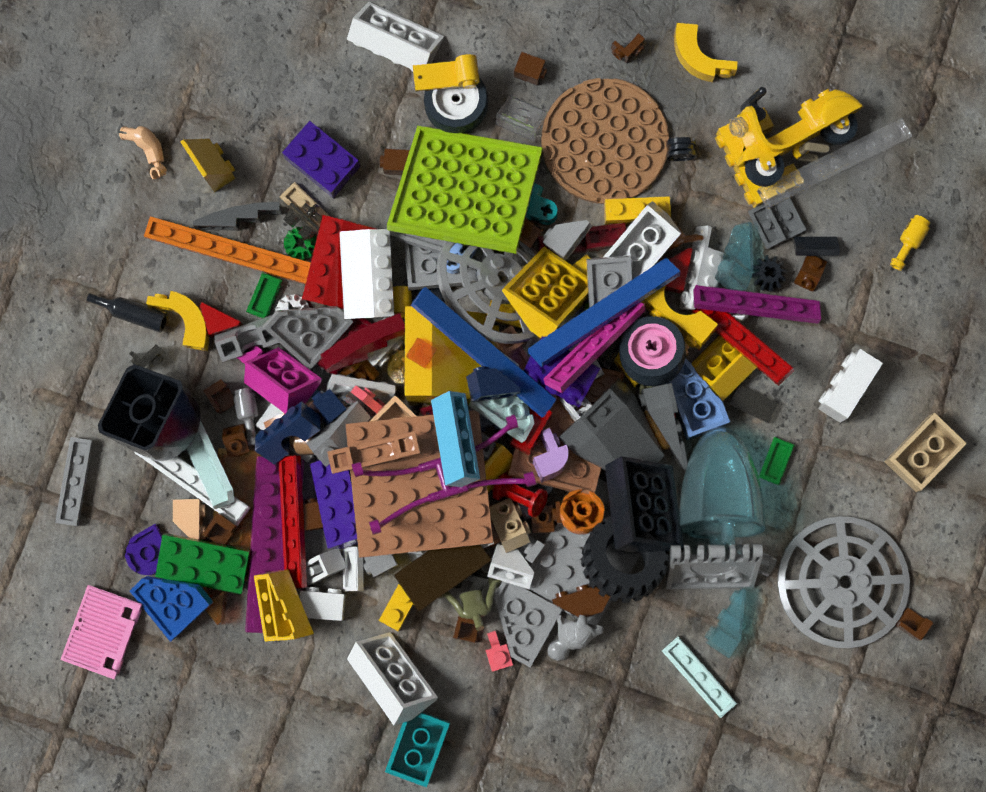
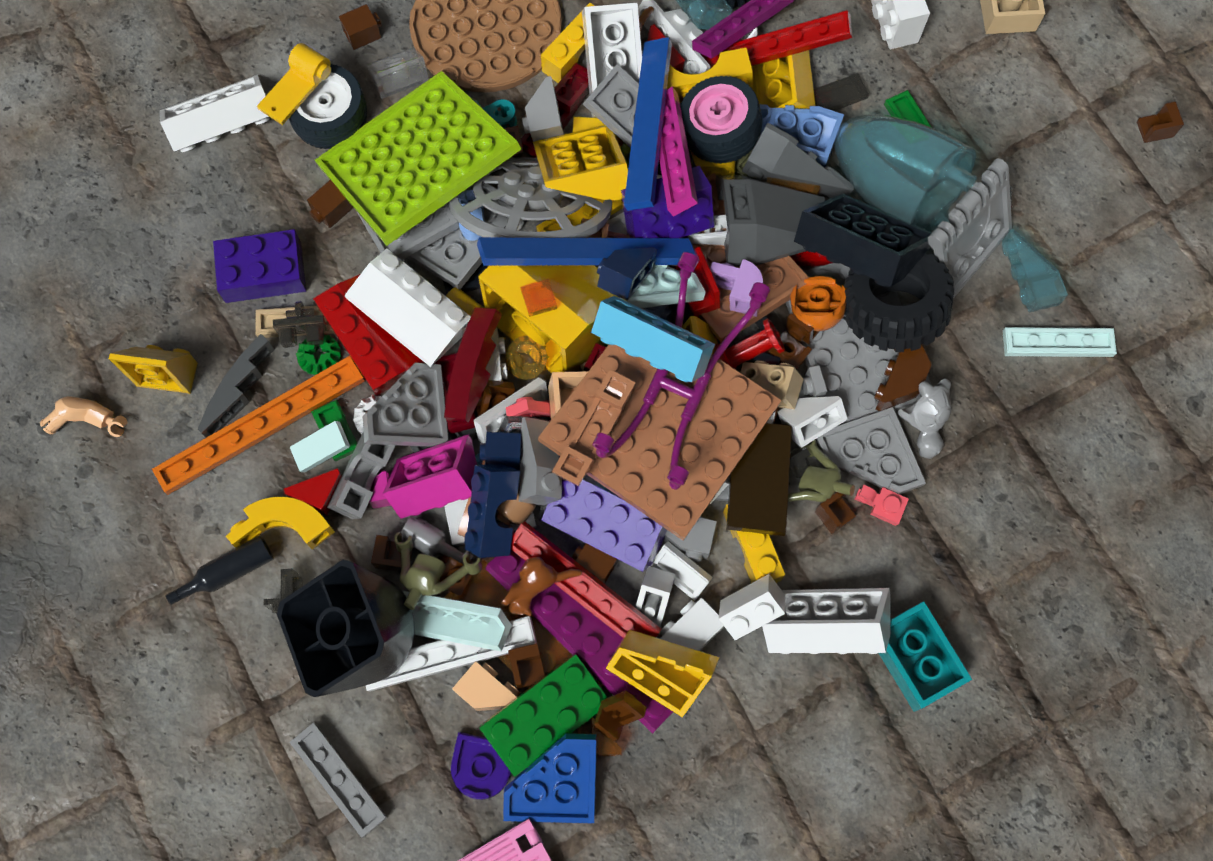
camera: 55 degrees left, 10 degrees down
light grey dish [777,516,910,648] -> none
none -> light aqua tile [290,421,350,473]
none -> olive piece [394,532,482,610]
none -> dark orange animal [500,557,582,616]
none -> reddish brown bracket [594,690,647,741]
none -> white brick [718,574,785,640]

